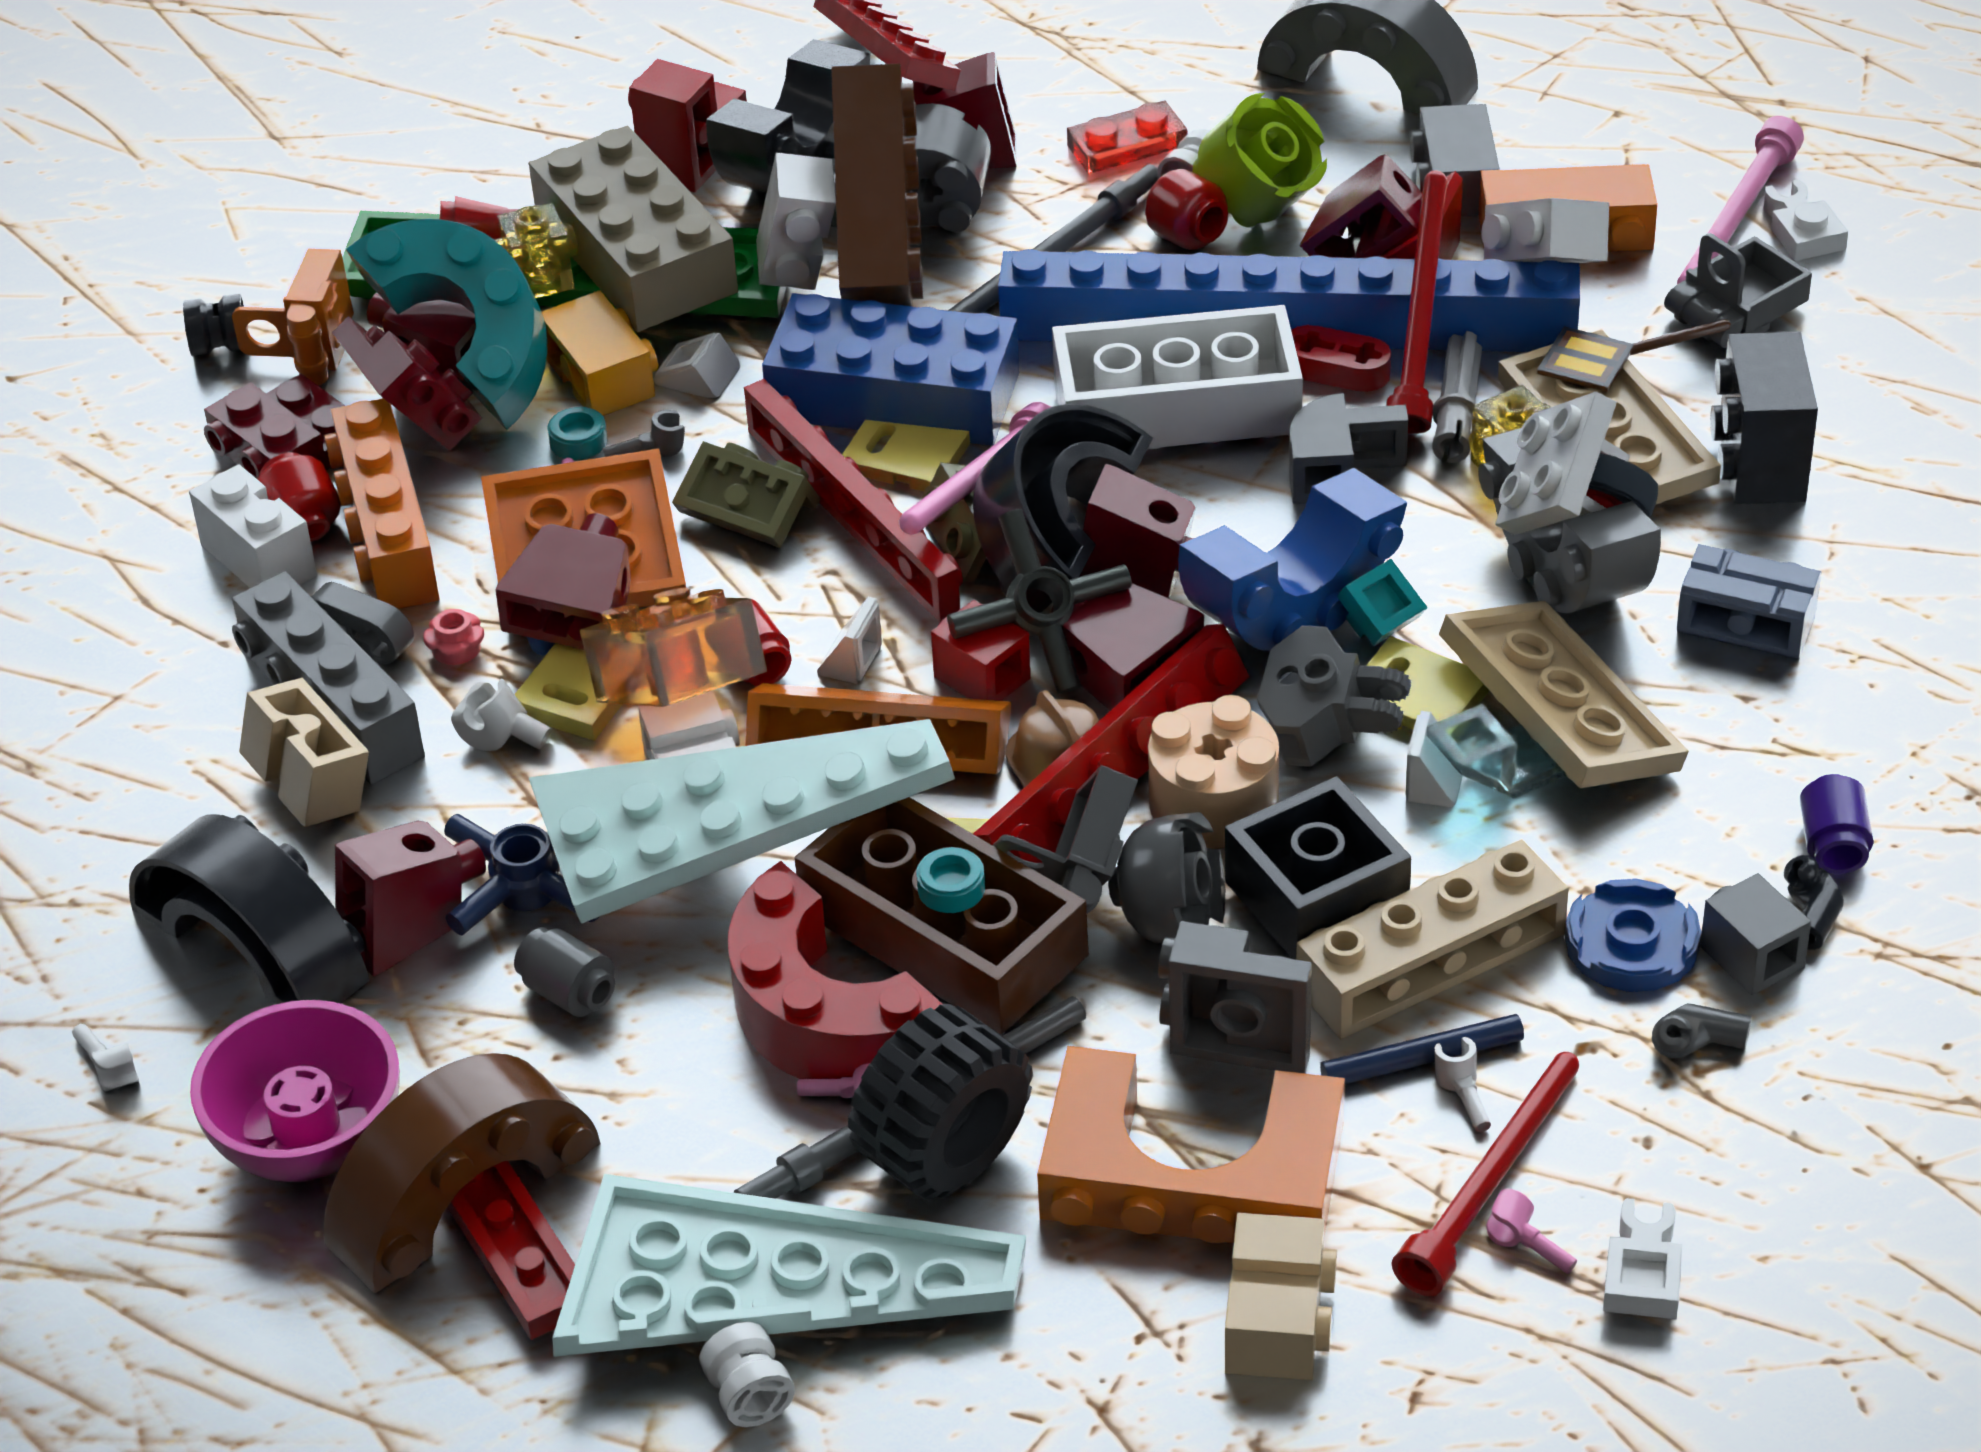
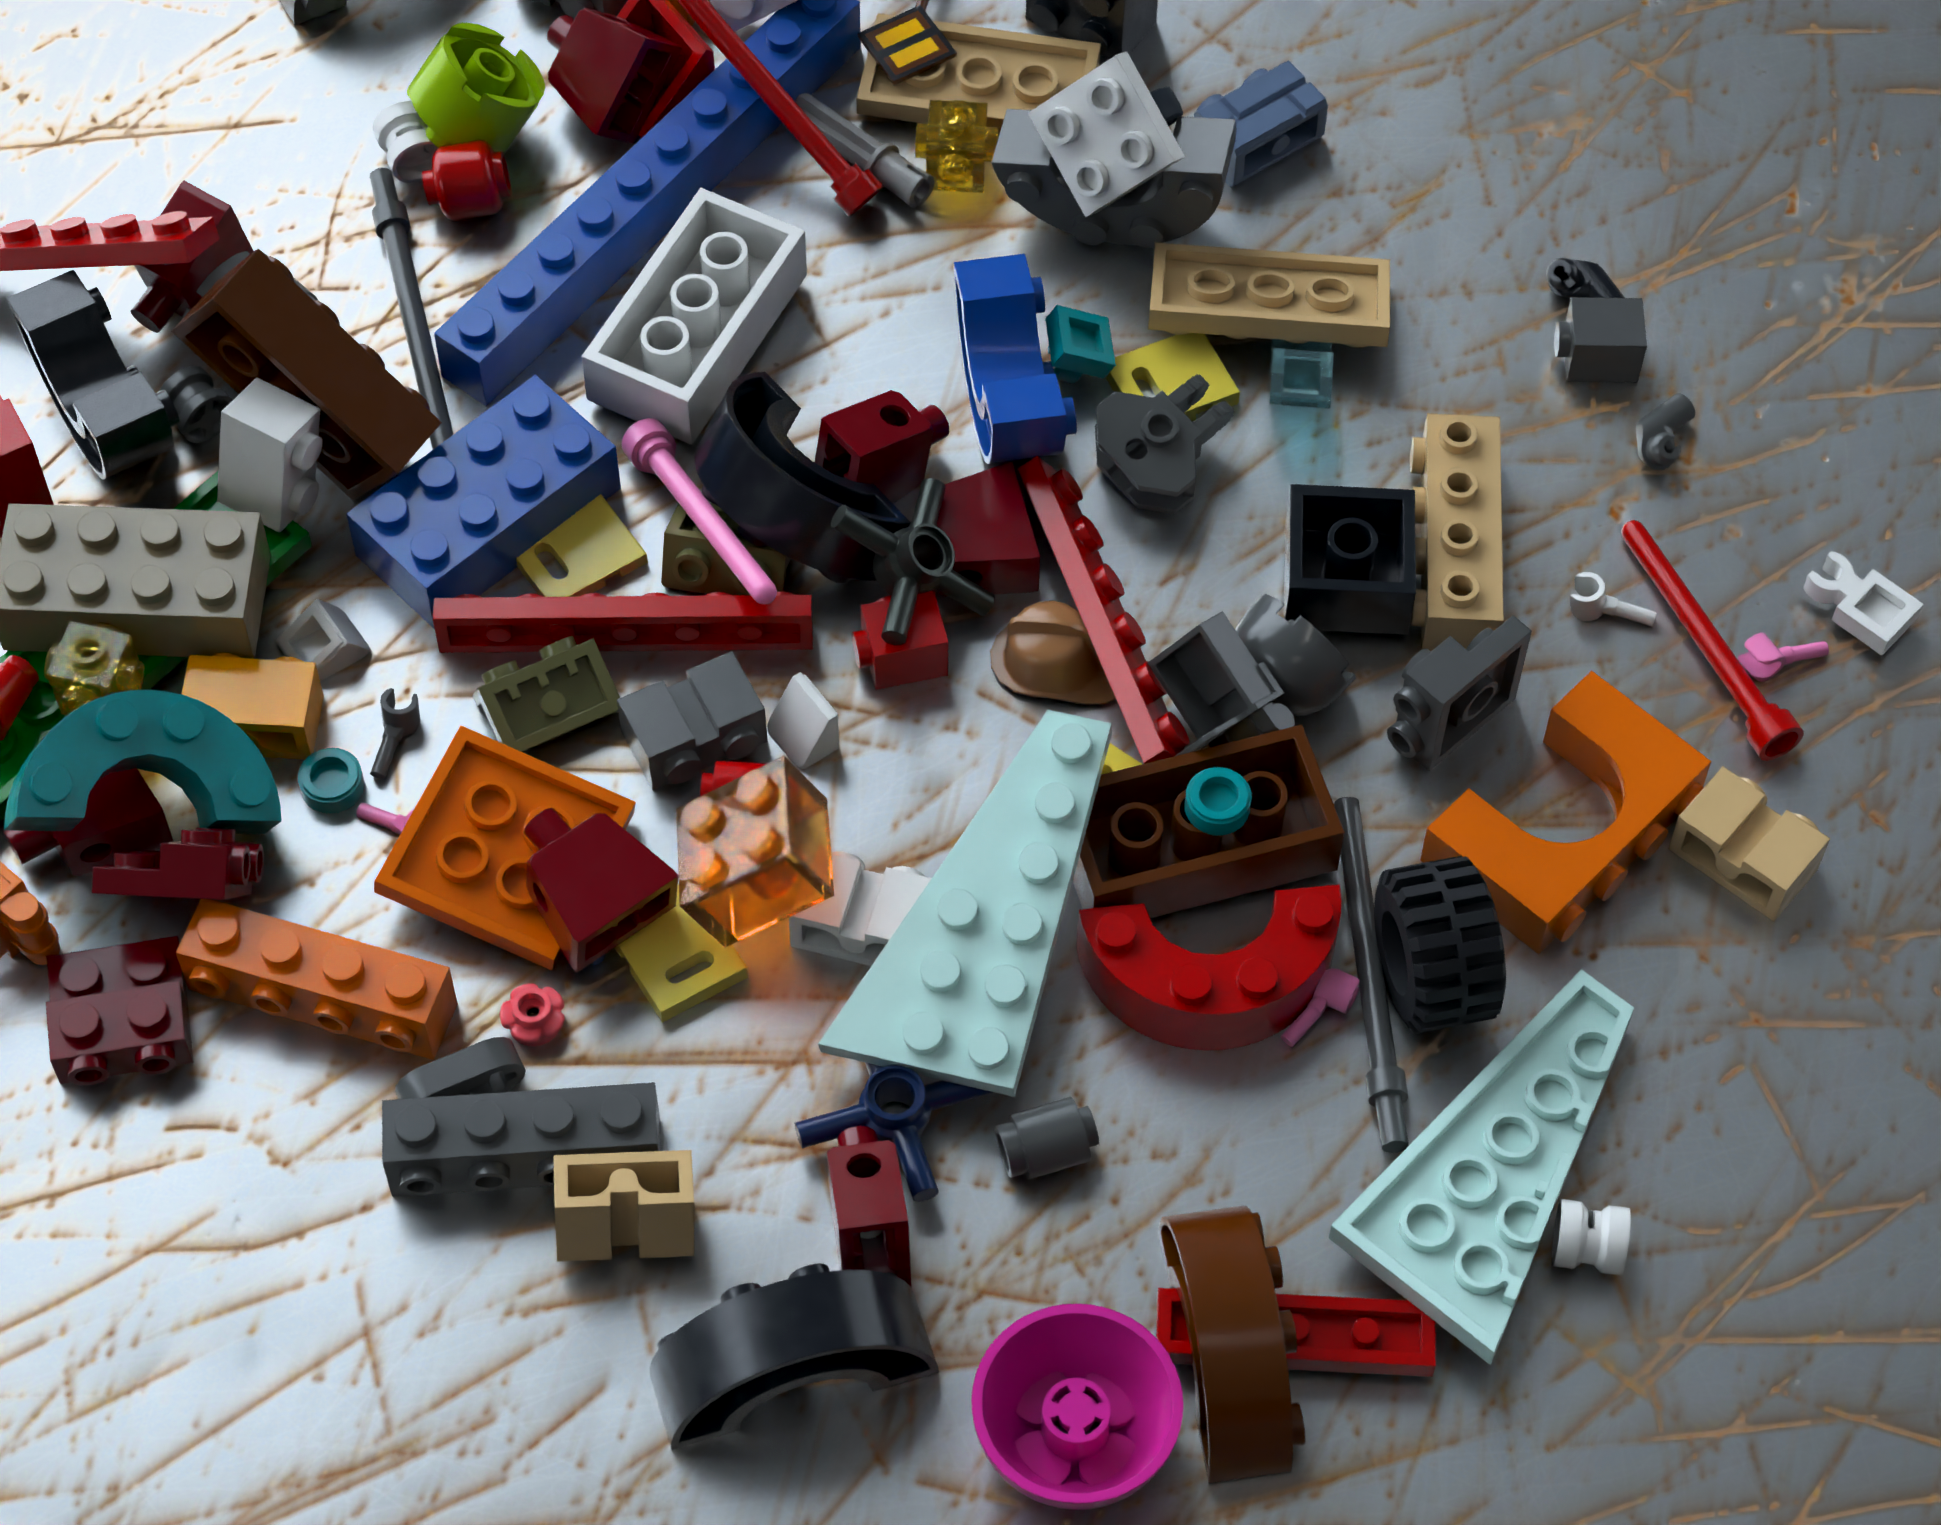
camera: 60 degrees left, 15 degrees up
white brick [189,464,317,588] -> none
red head [257,452,341,542] -> none
white piece [451,678,552,751] -> none
orange brick [745,683,1011,774] -> none
clear red plate [1066,100,1188,174] -> none
light nougat brick [1148,695,1279,849] -> none
dark grey brick [1289,393,1408,504] -> none
red beam [1291,325,1391,392] -> none
dark blue bar [1320,1014,1524,1084] -> none
white slope [1405,711,1465,807] -> none
blue tile [1565,878,1702,992] -> none
dark purple brick [1799,774,1874,874] -> none
none -> dark grey brick [617,651,768,790]

